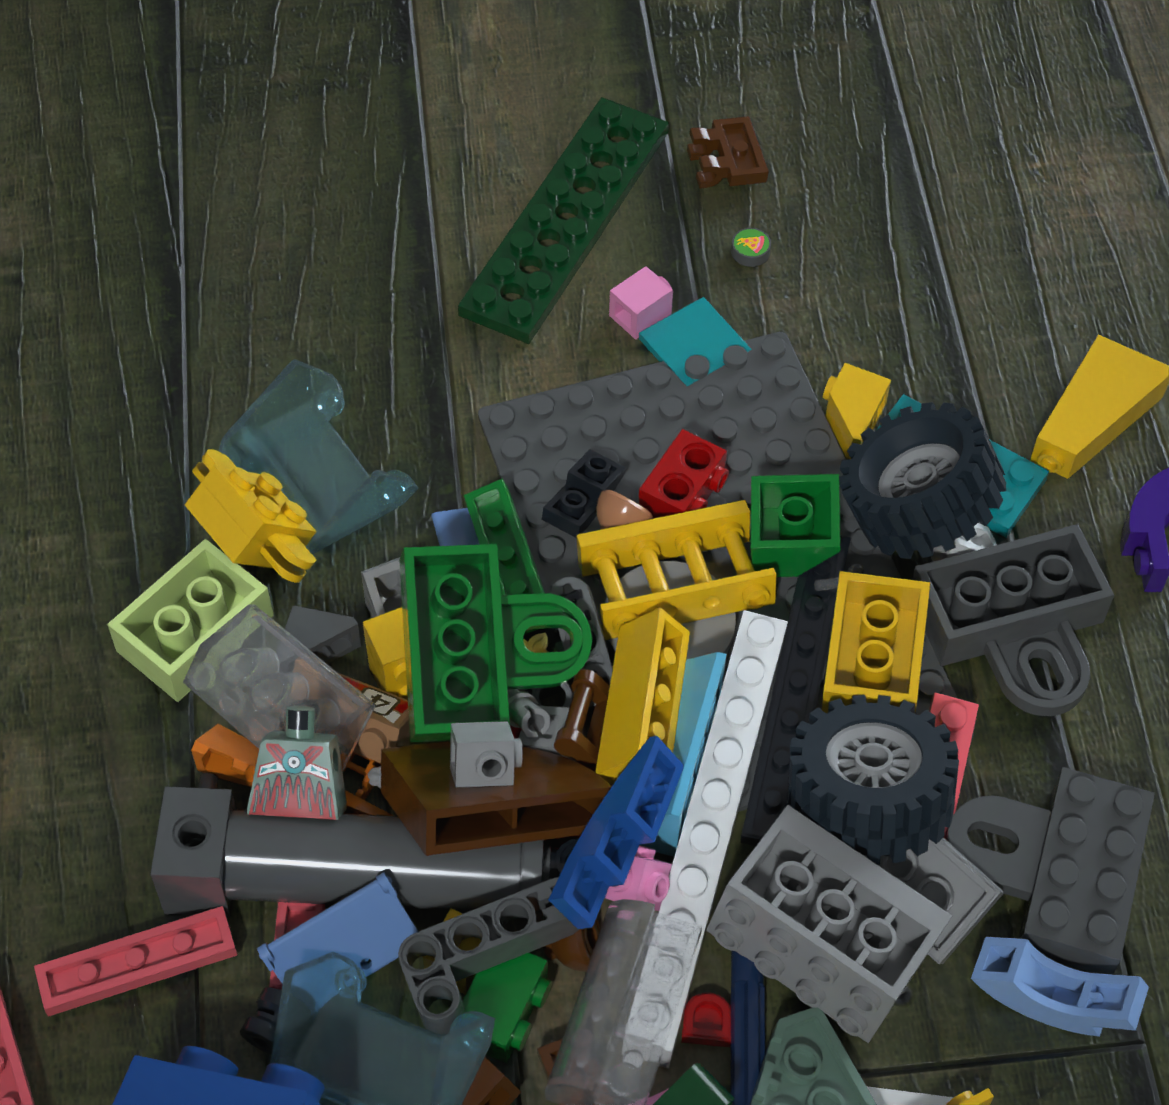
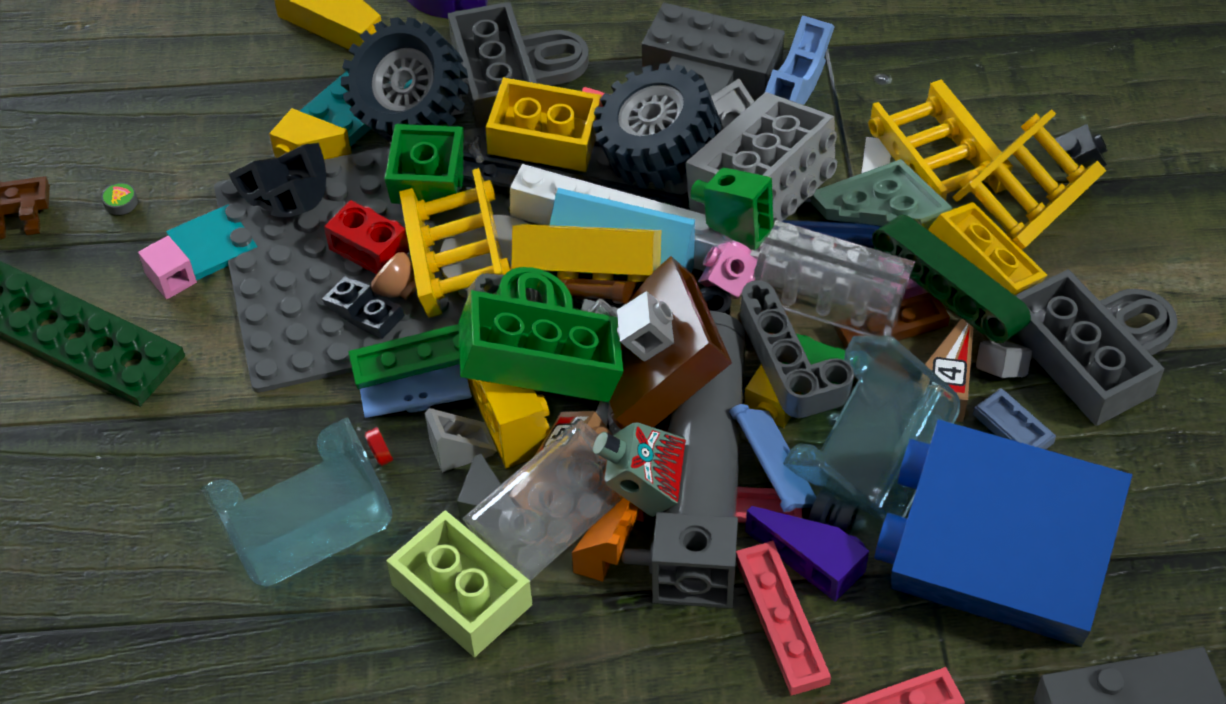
camera: 85 degrees left, 5 degrees down
yellow brick [185,449,317,583] -> none
blue slope [548,736,684,929] -> none
none -> black brick [229,143,326,217]
none -> red tile [364,427,393,466]
none -> green torso [690,168,774,251]
none -> dark purple slope [745,506,869,602]

